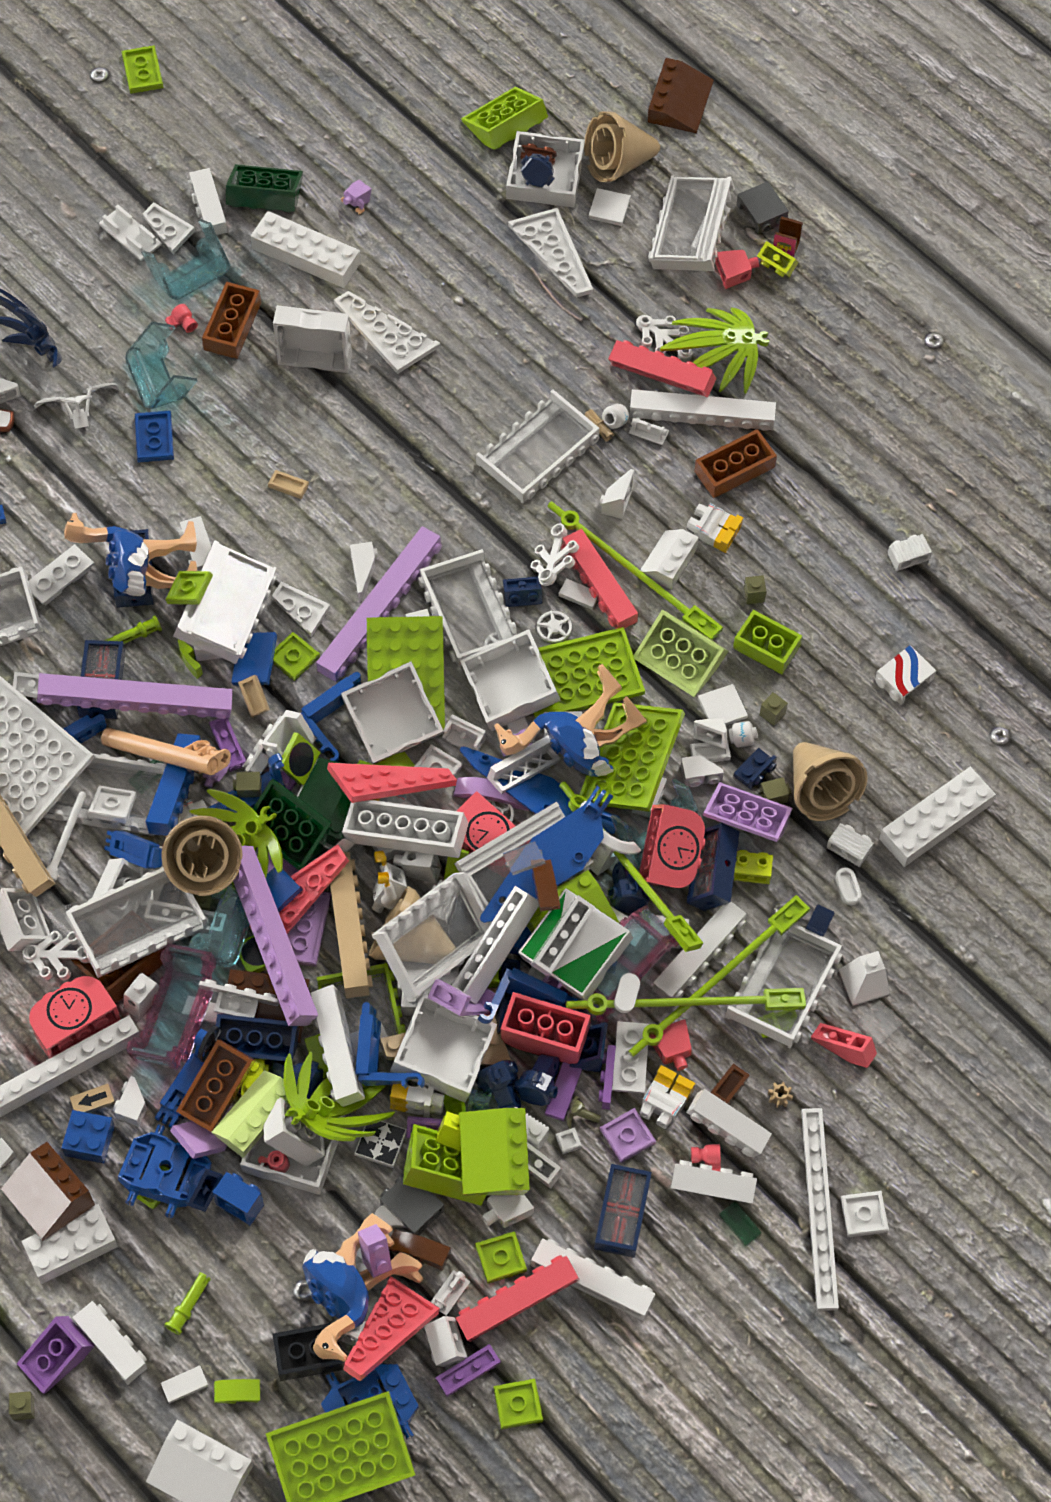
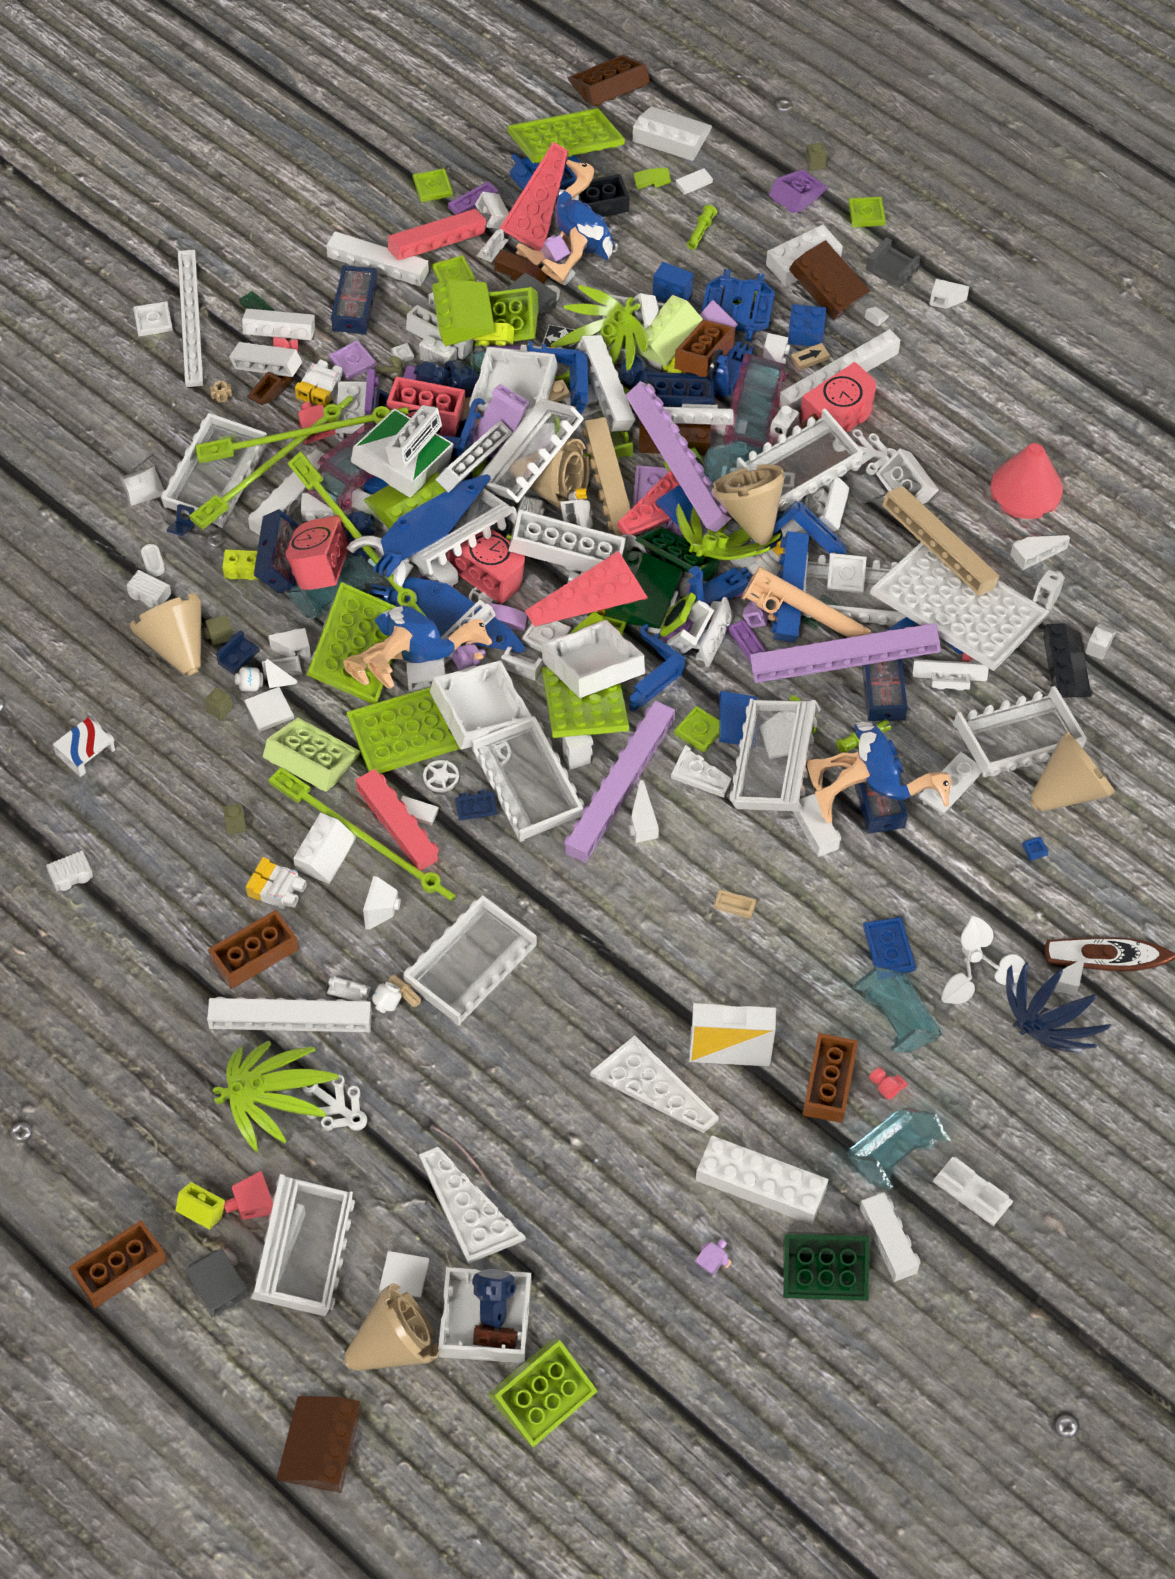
camera: 175 degrees right, 5 degrees down
white piece [46,791,86,881] -> none
white brick [72,1301,147,1385] -> none
lime tile [121,45,164,94] -> none
white wing [143,202,195,254] -> none
lime tile [165,571,213,605] -> none
dark blue slope [186,1168,224,1212] -> none
olive brick [233,772,262,798] -> none
tan tile [238,675,270,718] -> none
clear piece [503,841,546,875] -> none
white plant [531,523,579,586] -> none
reddish brown slope [531,859,560,911] -> none
coral brick [608,340,716,397] -> none
white tile [614,973,640,1013] -> none
lavender slope [703,782,792,842] -> none
lime brick [733,610,802,674] -> none
reddish brown piece [773,217,803,257] -> none
coral slope [811,1023,877,1068] -> none
white brick [879,766,996,867] -> none
none -> dark orange brick [69,1220,167,1309]

